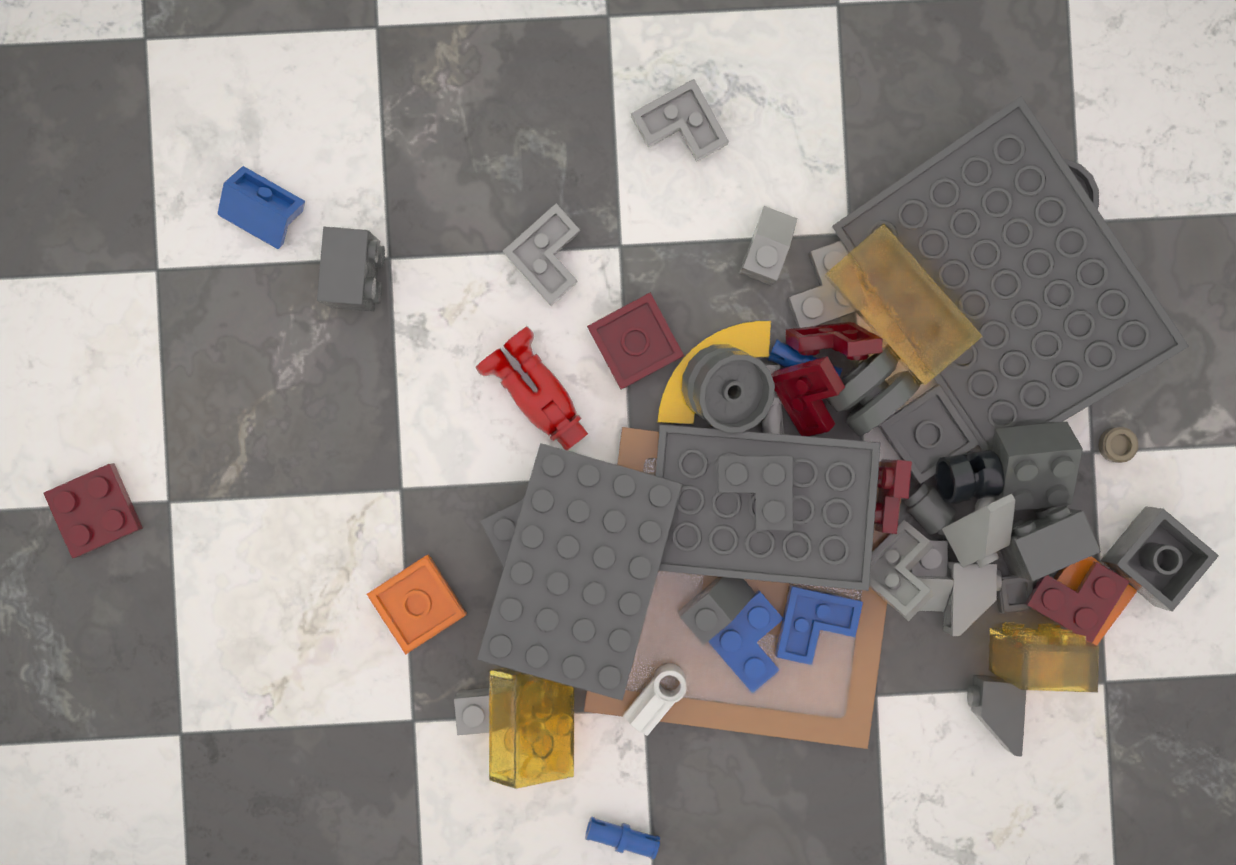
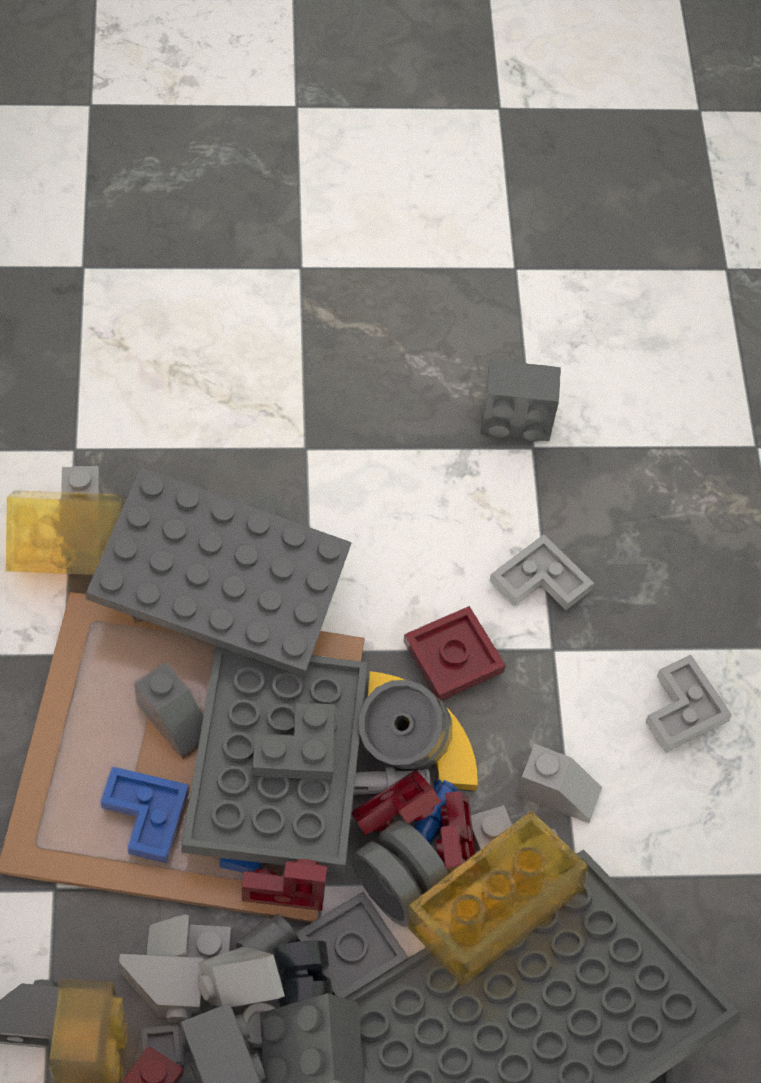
camera: 85 degrees right, 30 degrees down
dark red plate [43,463,143,559] -> none
blue panel [218,166,305,249] -> none
orange plate [366,554,467,655] -> none
red piece [475,326,588,450] -> none
white piece [623,663,686,736] -> none
blue plate [708,590,783,694] -> none
light grey plate [869,520,934,621] -> none

